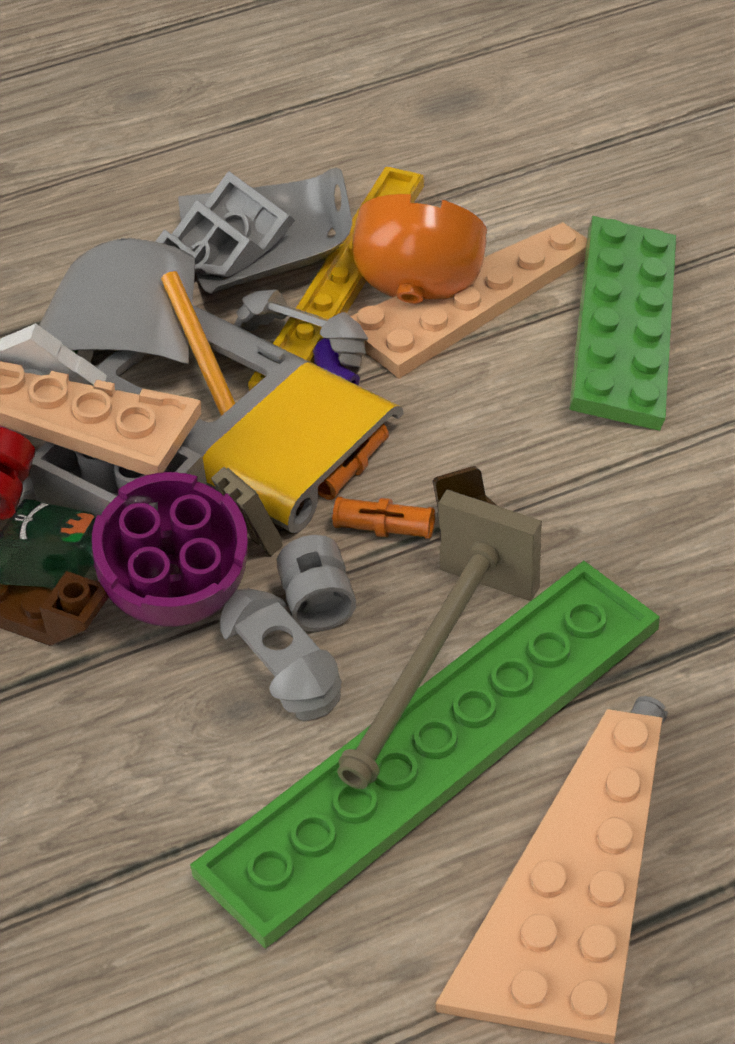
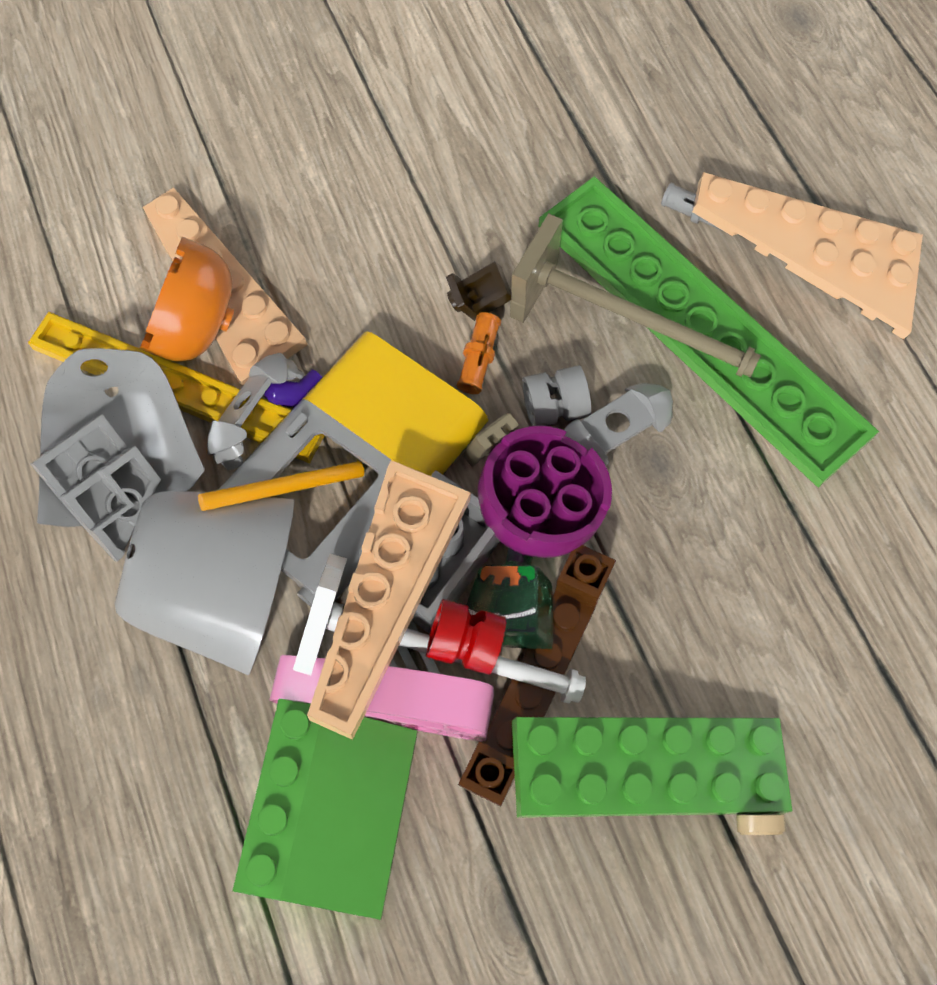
camera: 90 degrees left, 20 degrees up
bright green plate [569,216,676,431] -> none

